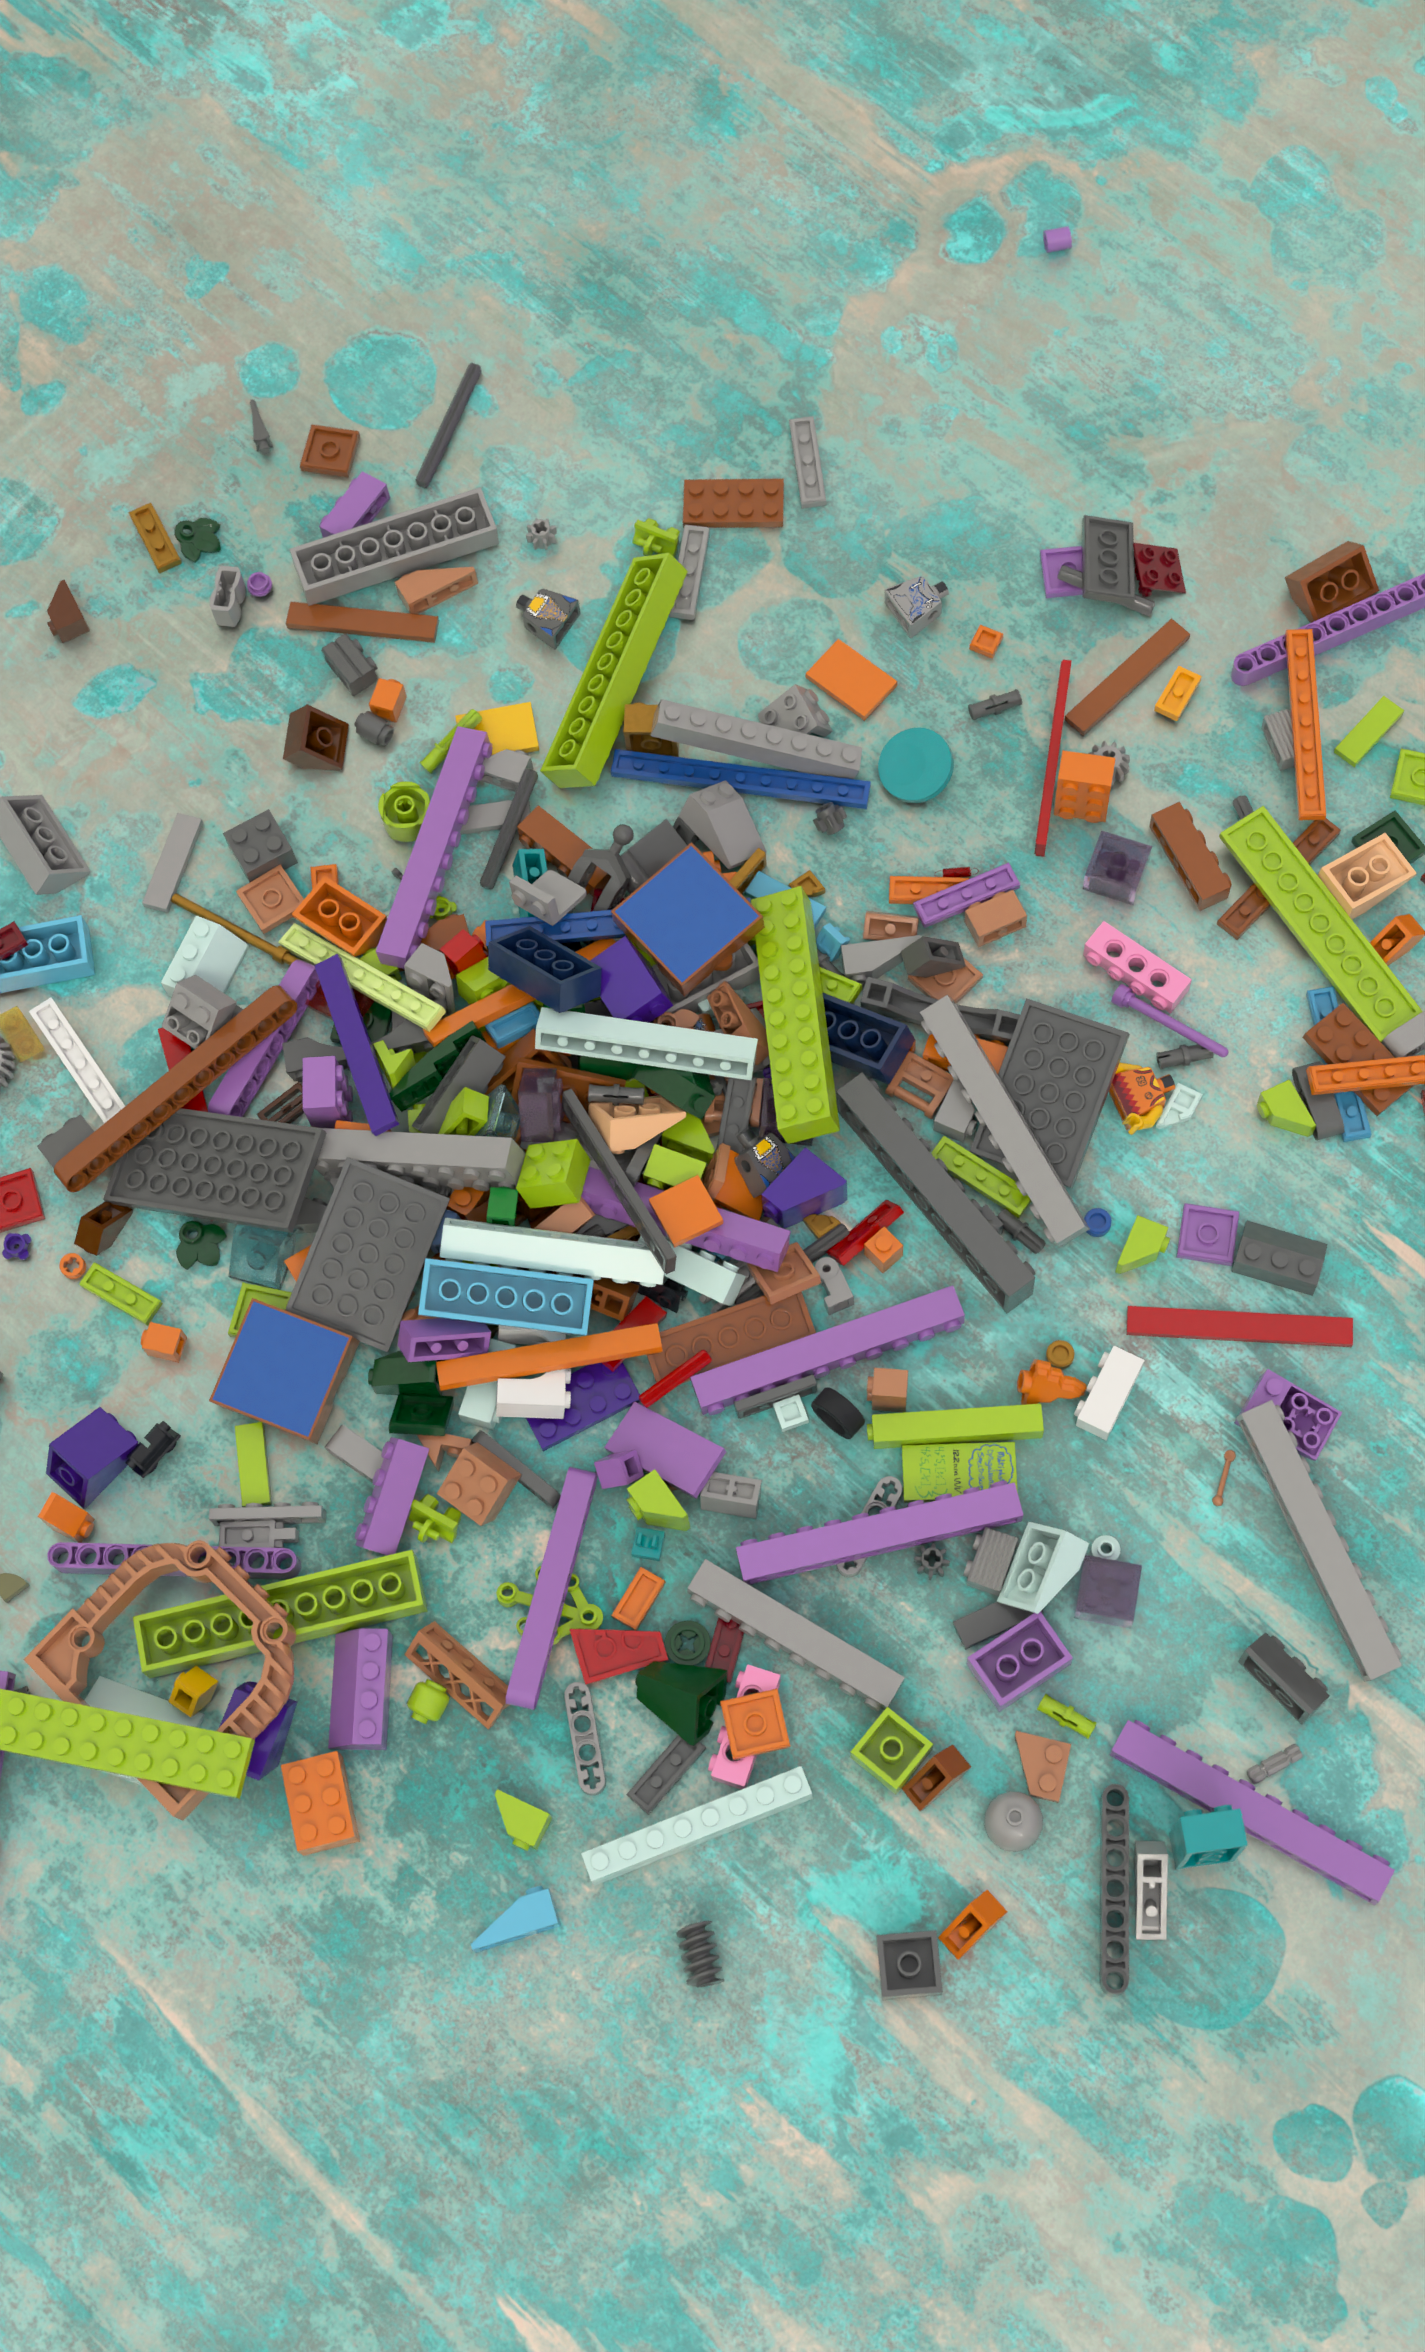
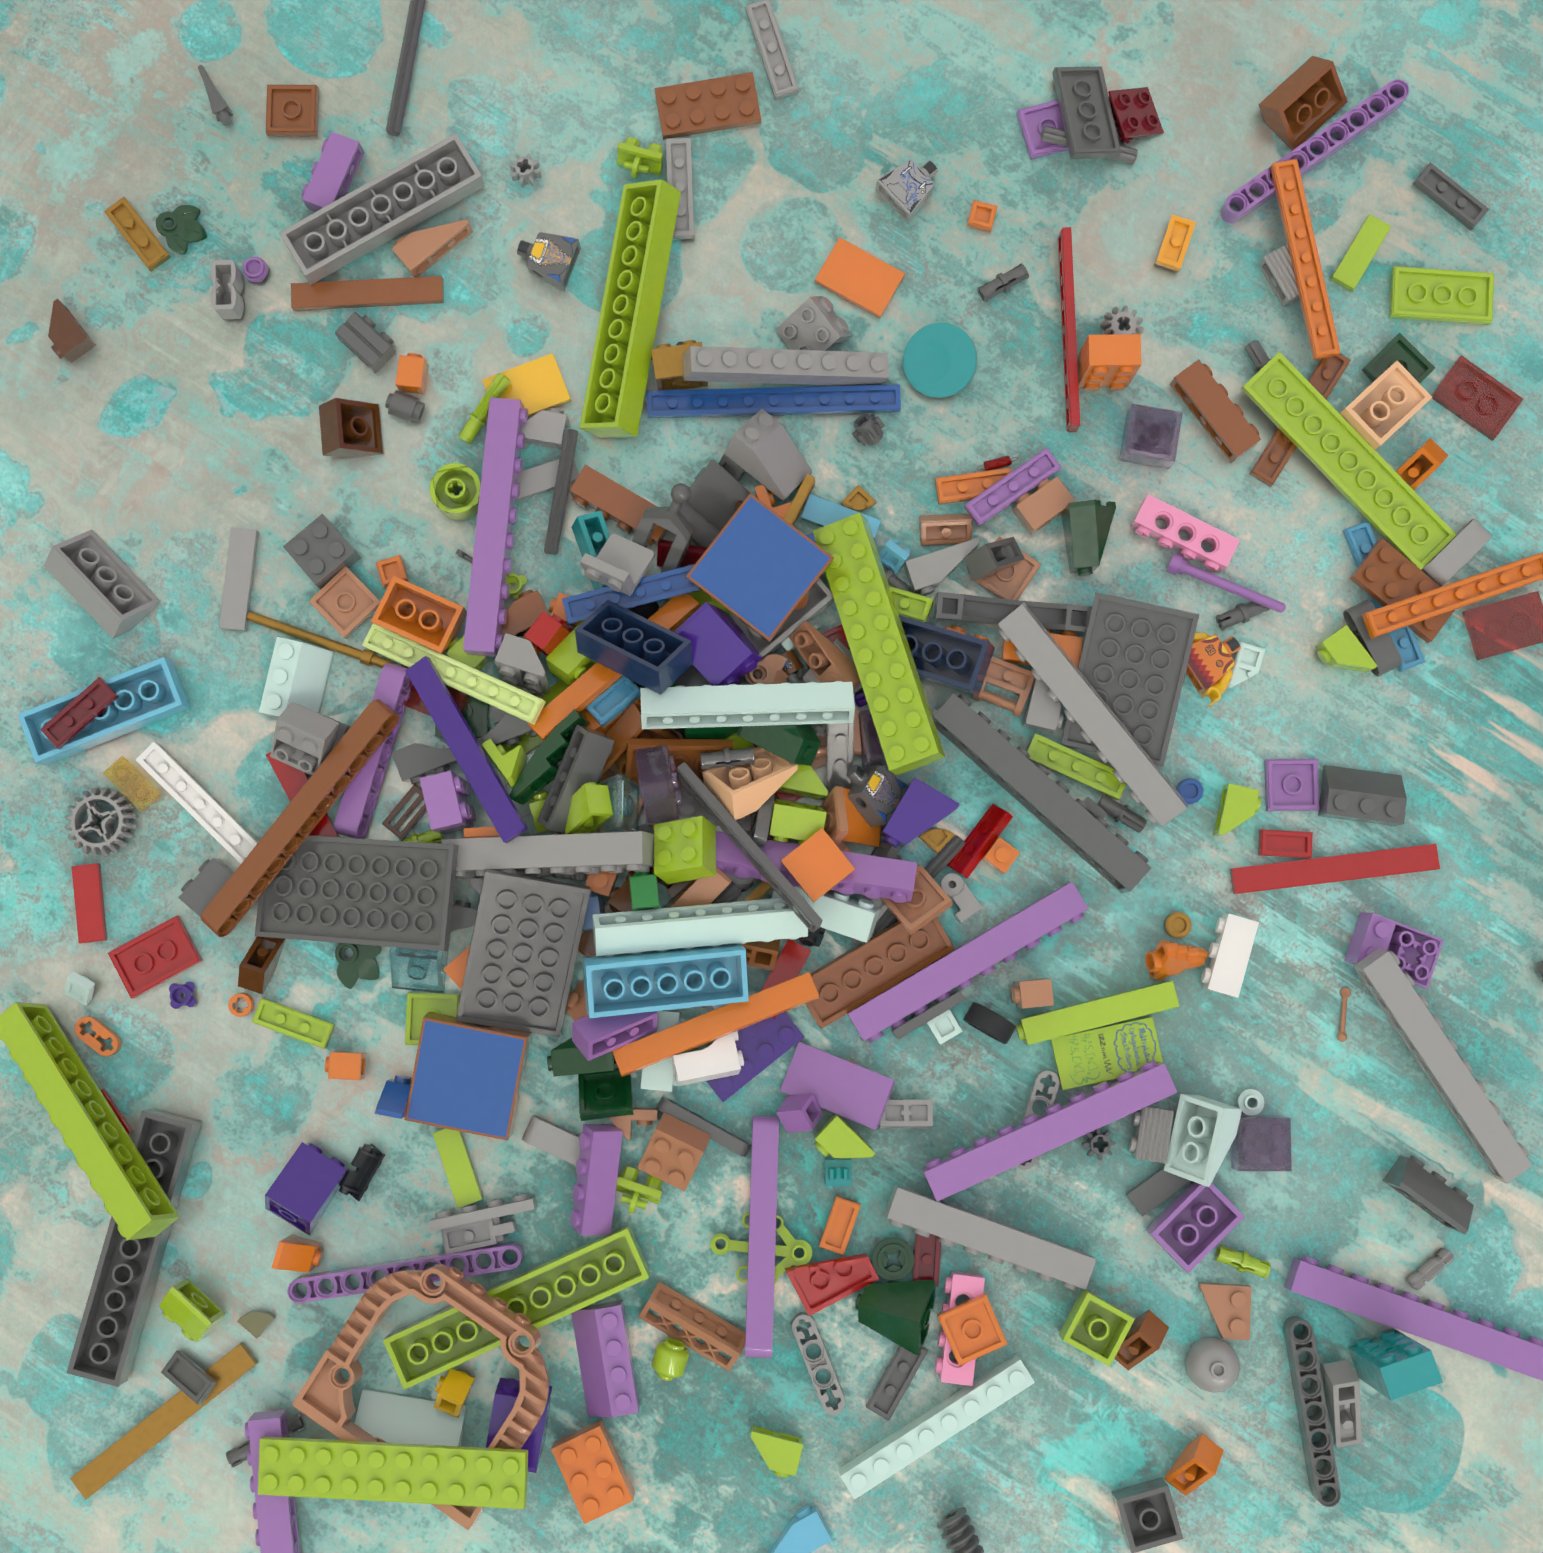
camera: 20 degrees left, 15 degrees up
red axle [639,1350,712,1408] -> none
dark orange tile [1064,618,1190,736] -> none
none -> blue slope [375,1075,411,1119]
none -> dark green slope [1061,500,1116,576]
none -> red tile [1258,829,1313,858]

